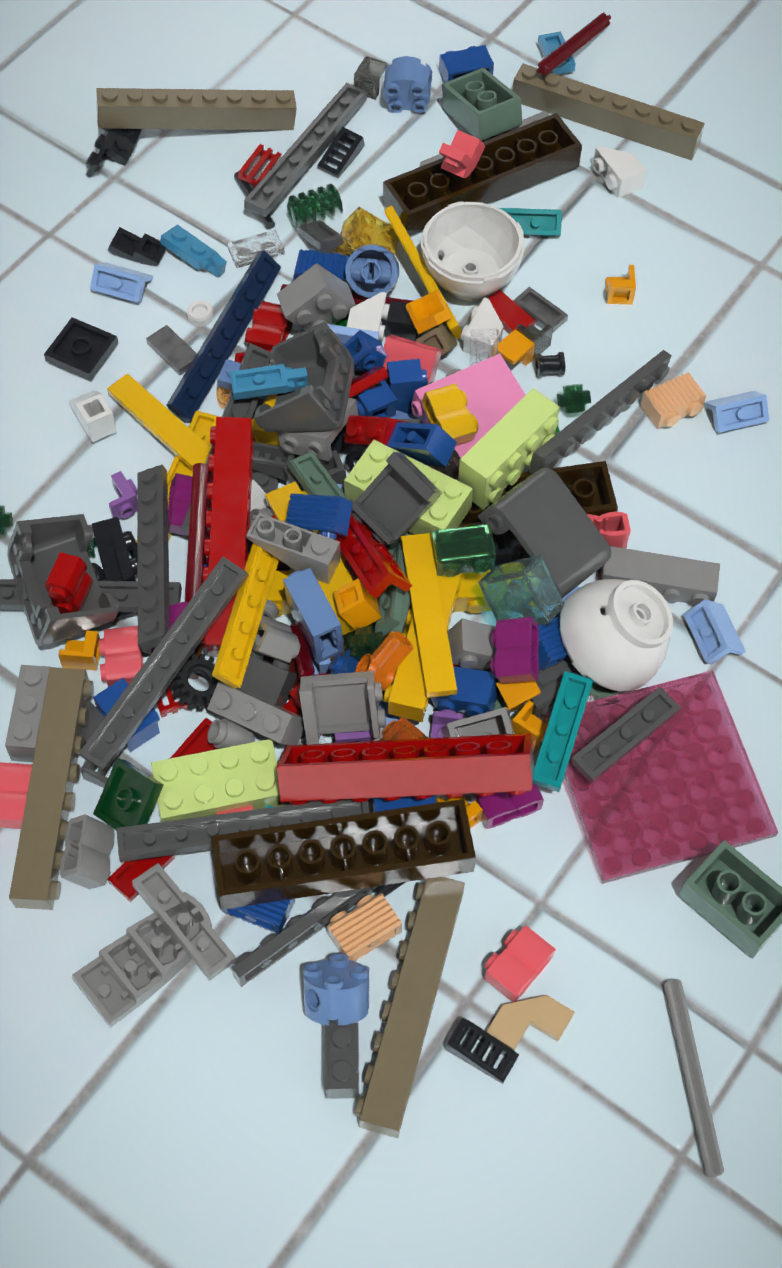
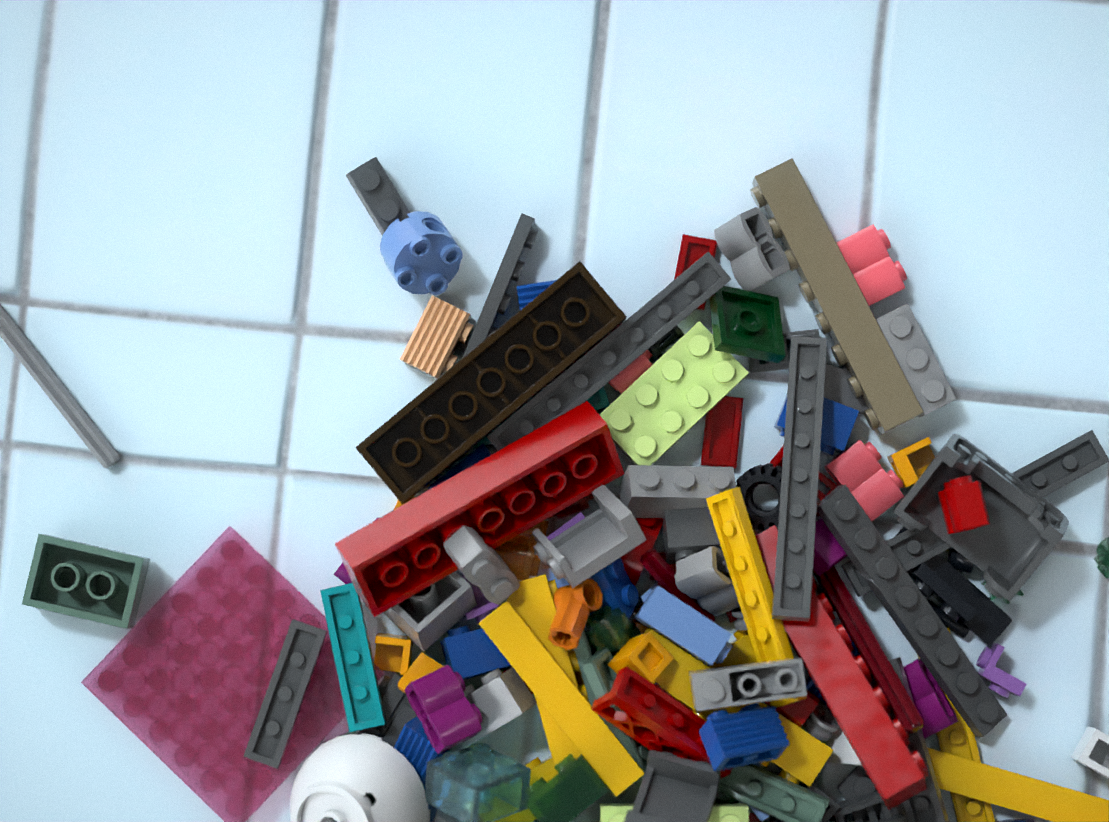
camera: 155 degrees right, 25 degrees up
light grey slope [72,863,236,1028] -> none
light grey brick [208,719,255,749] -> none
dark tan brick [355,877,465,1138] -> none
black slope [446,1017,519,1084] -> none
coral brick [484,925,556,1002] -> none
tan tile [486,995,575,1051] -> none
none -> light grey brick [444,526,519,604]

